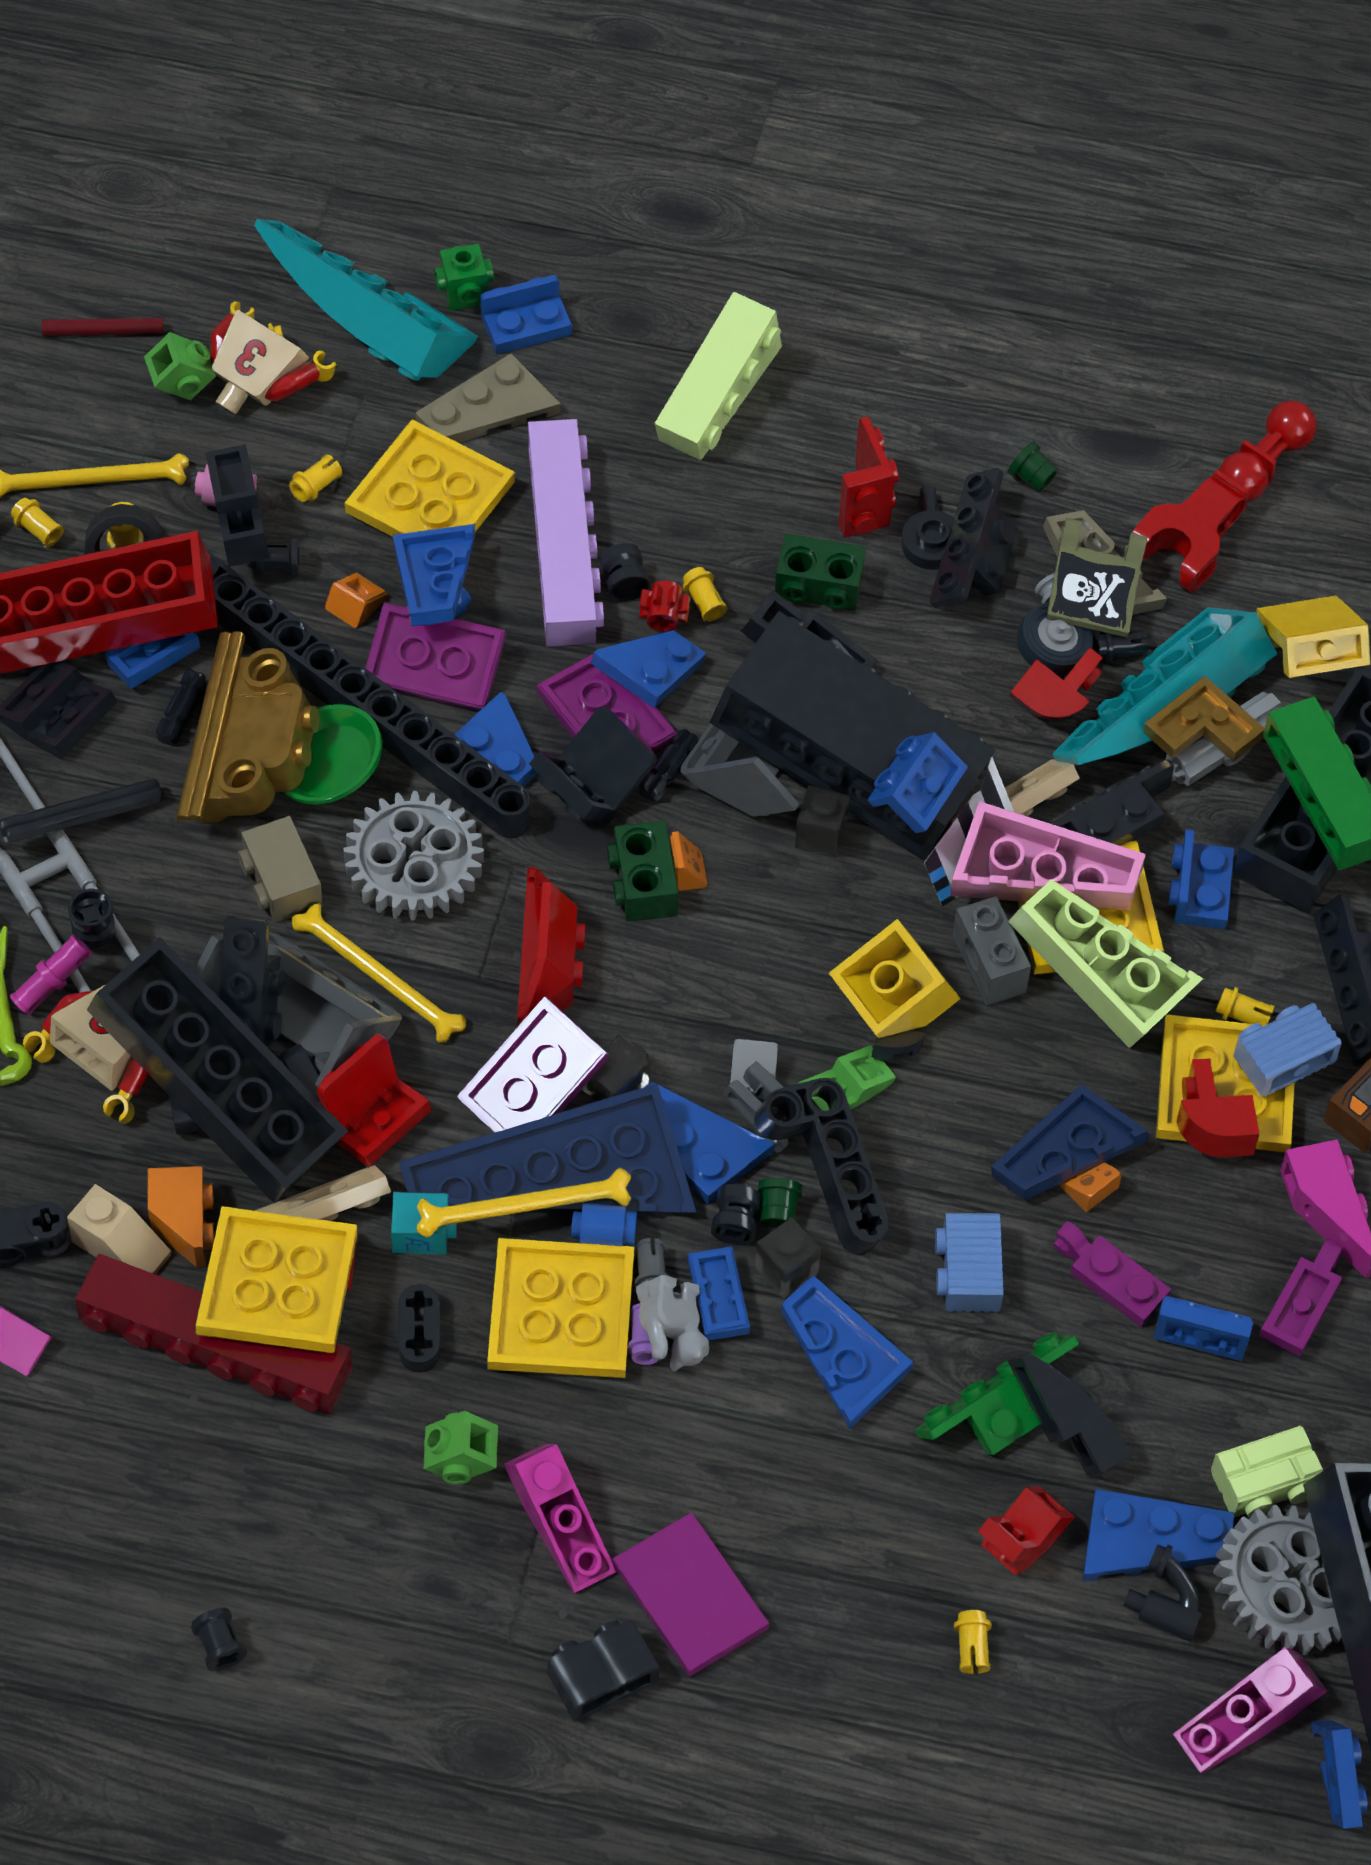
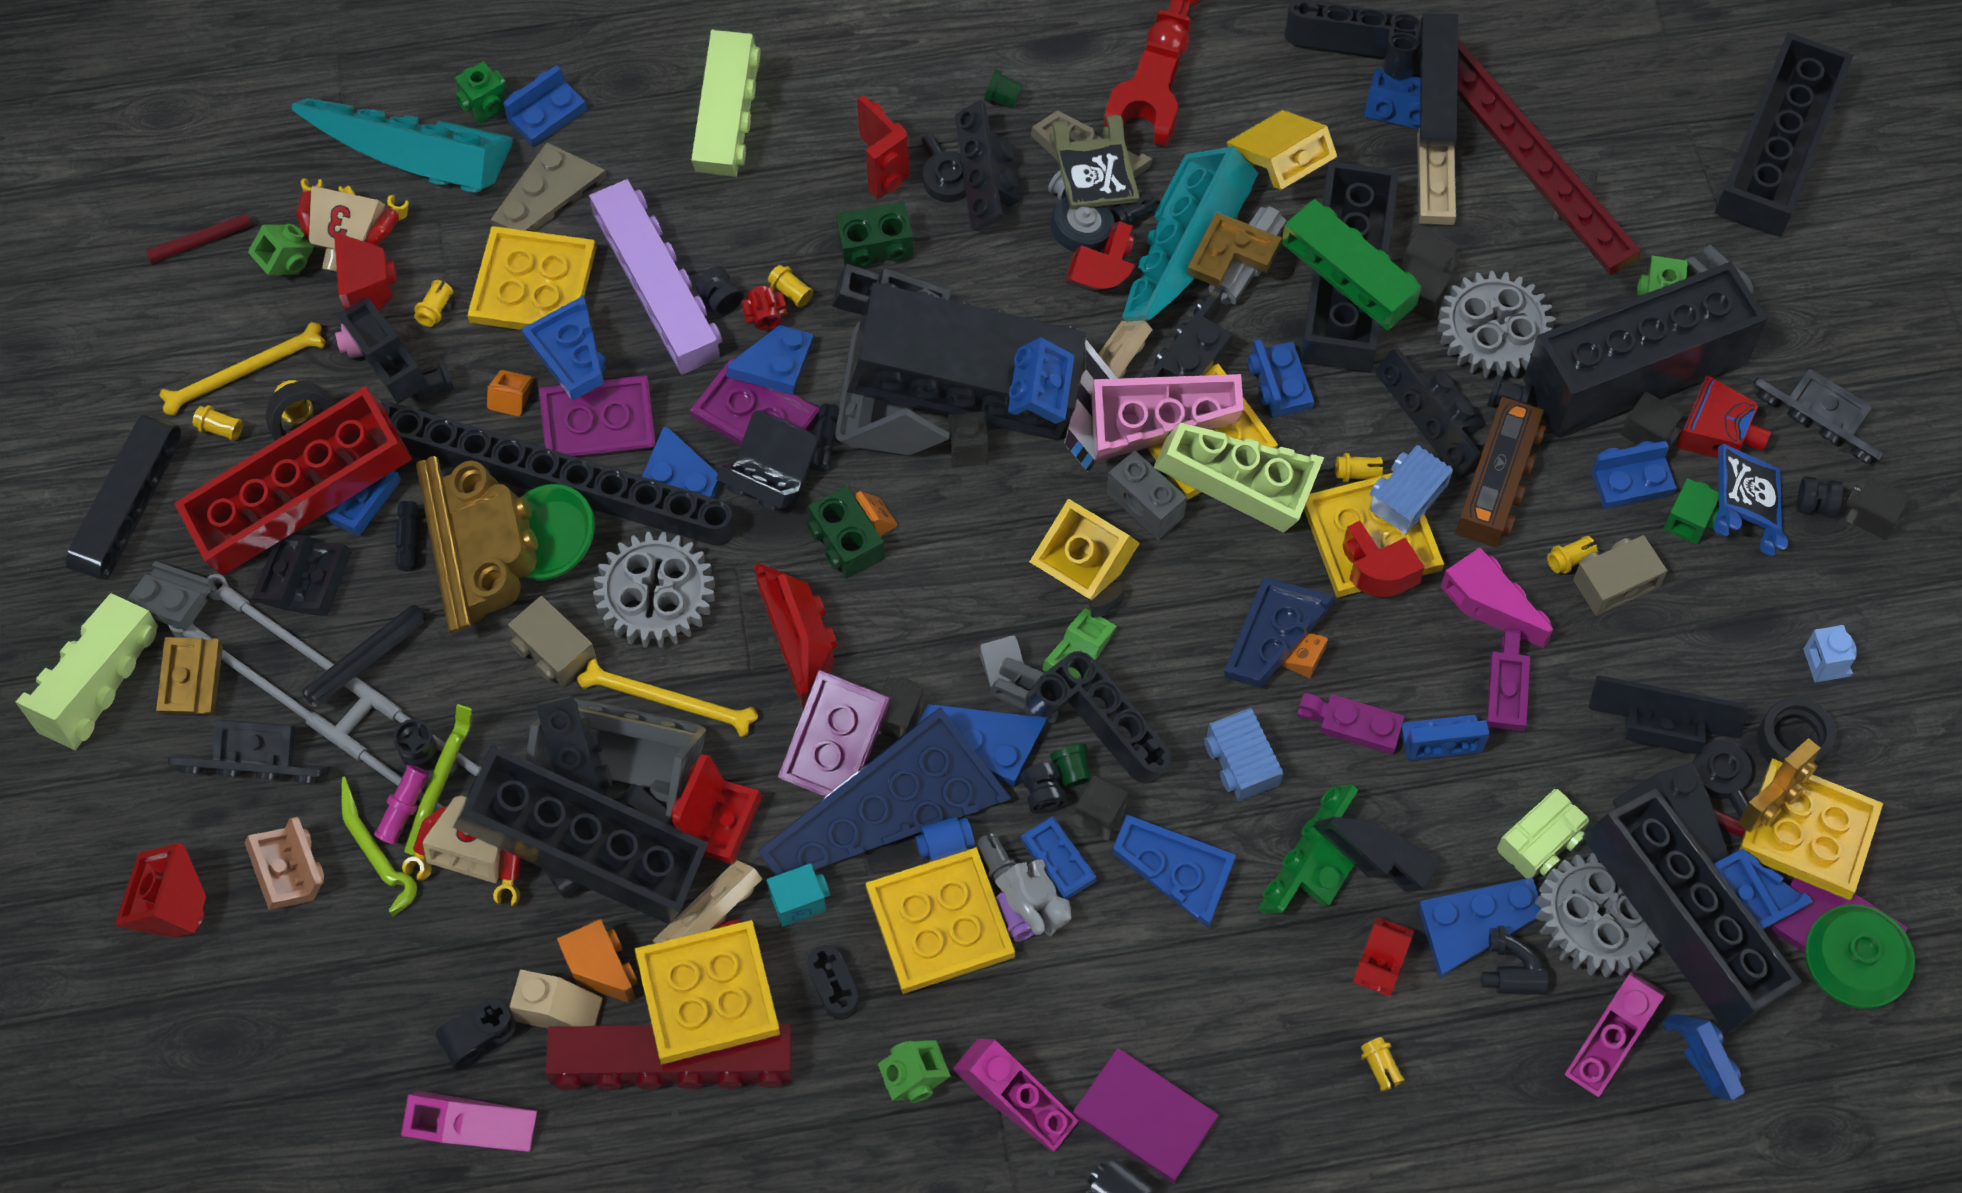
camera: 20 degrees left, 5 degrees up
yellow piece [416,1168,631,1238] -> none
none -> red slope [334,234,397,311]
none -> lime piece [405,704,473,856]

